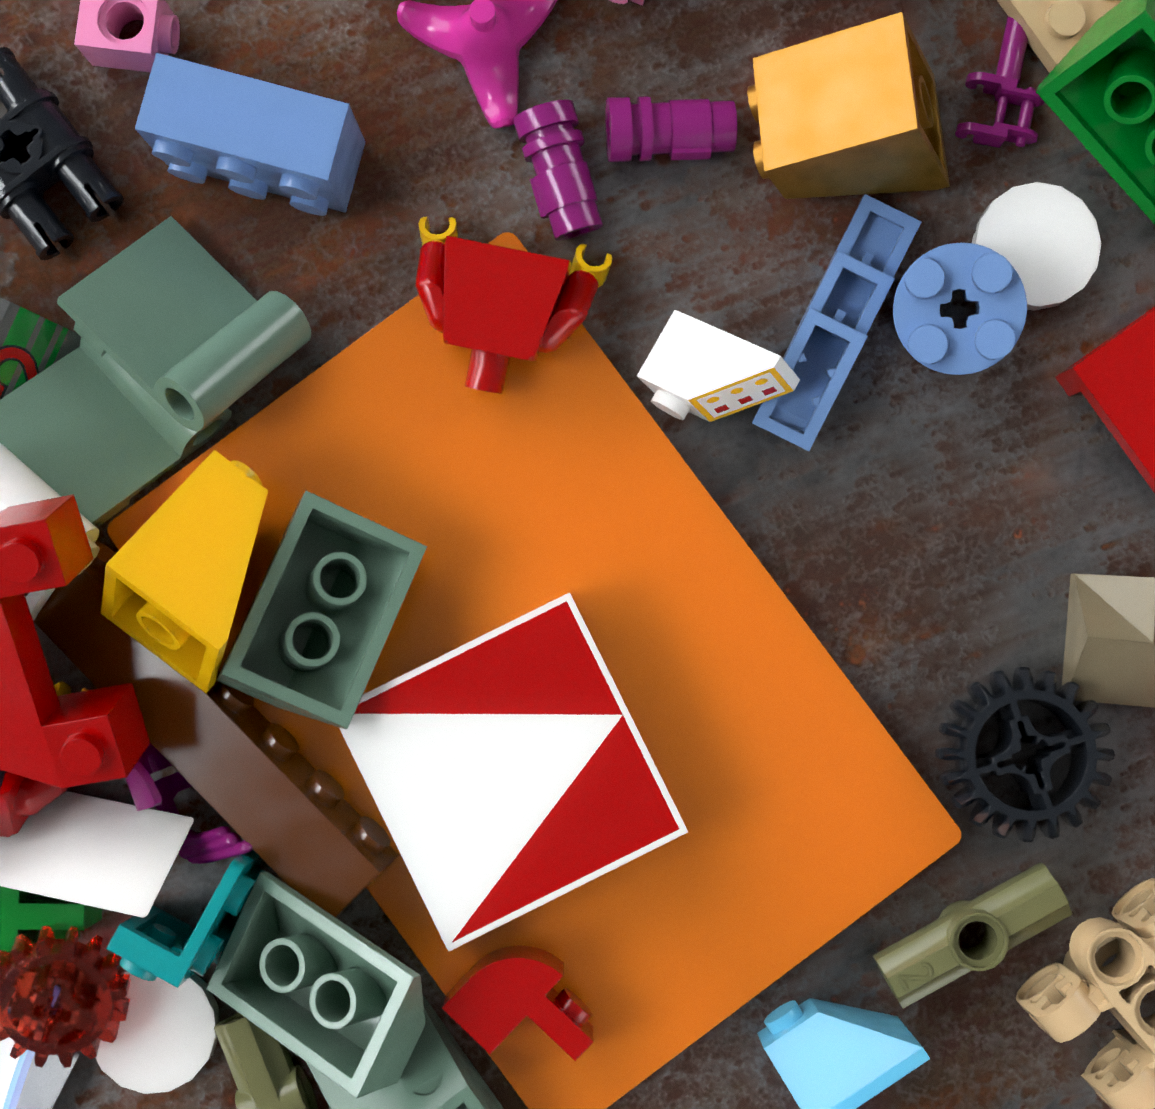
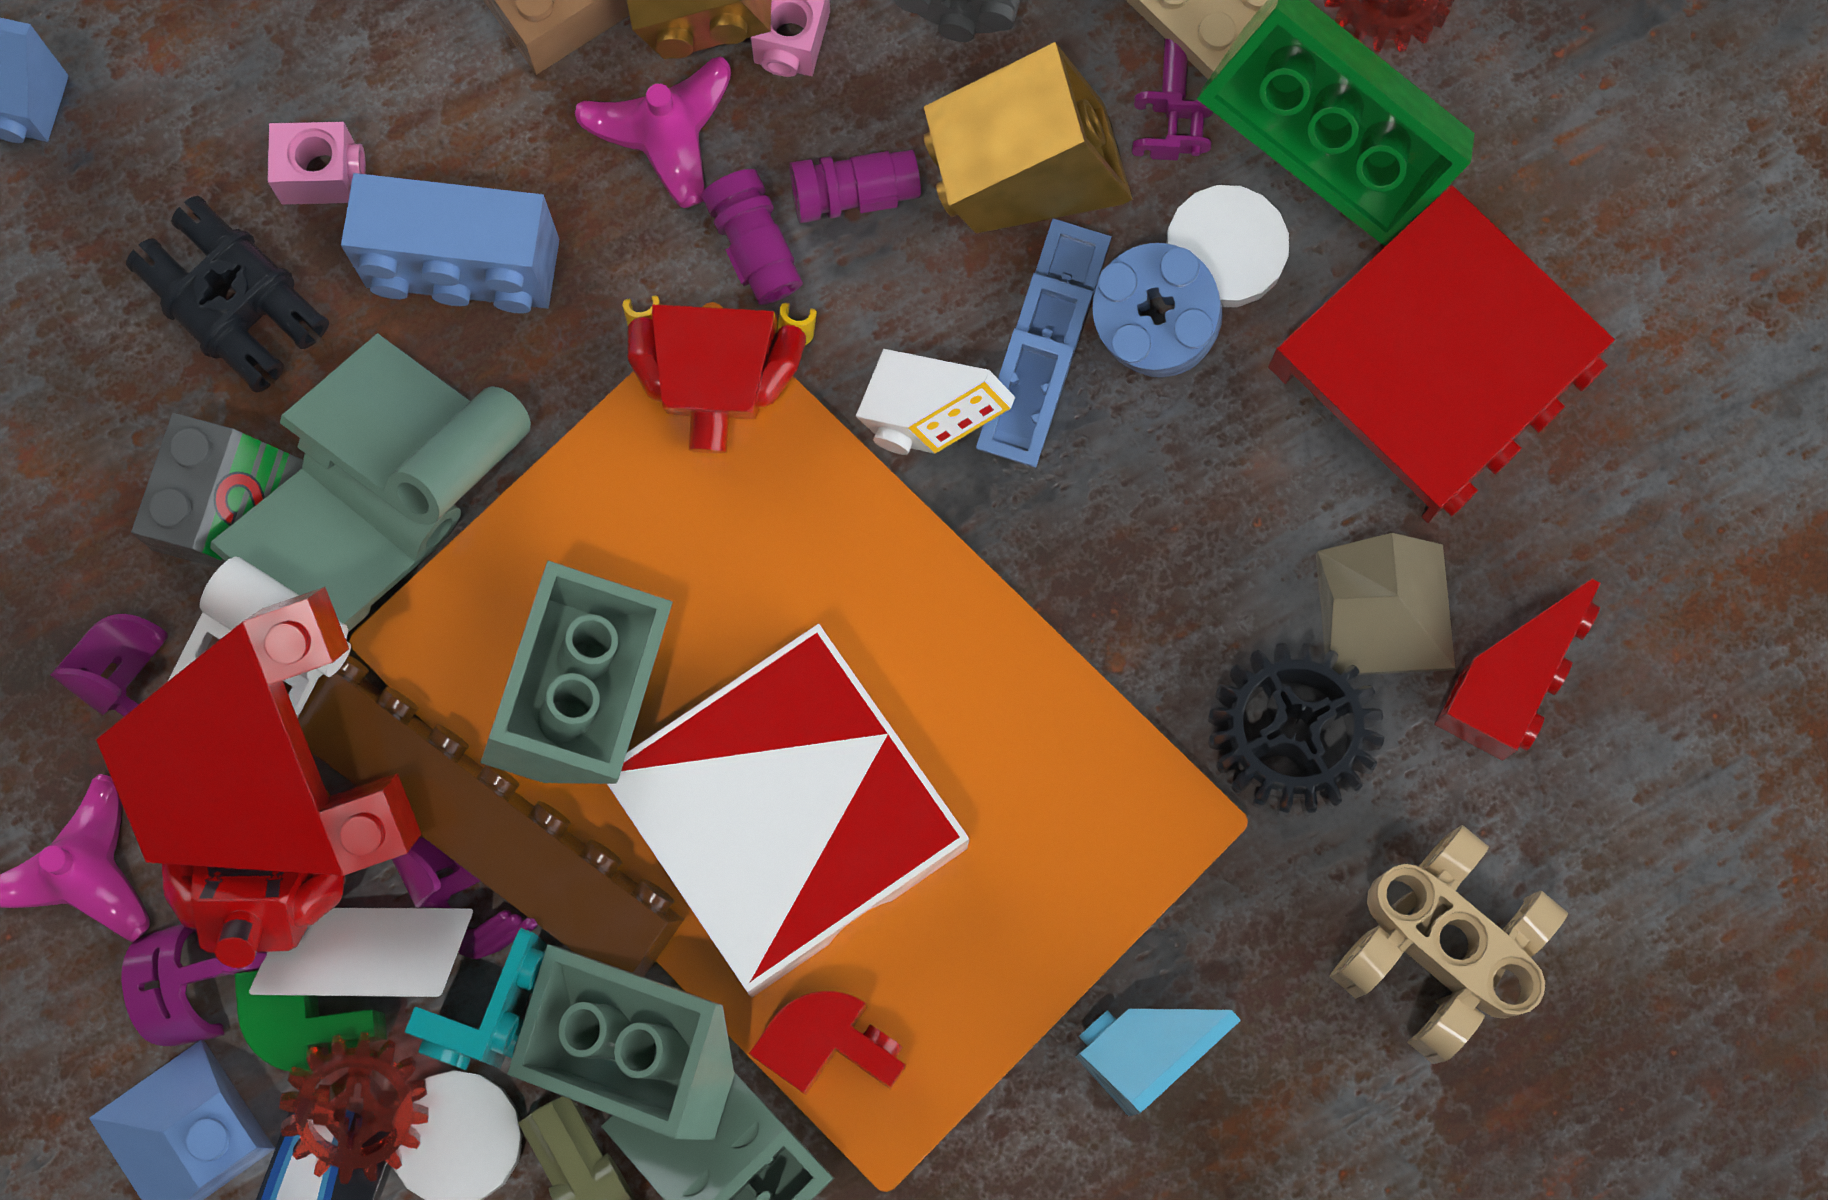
camera: 10 degrees left, 10 degrees down
yellow slope [101,450,268,693] -> none
olive piece [872,862,1073,1009] -> none

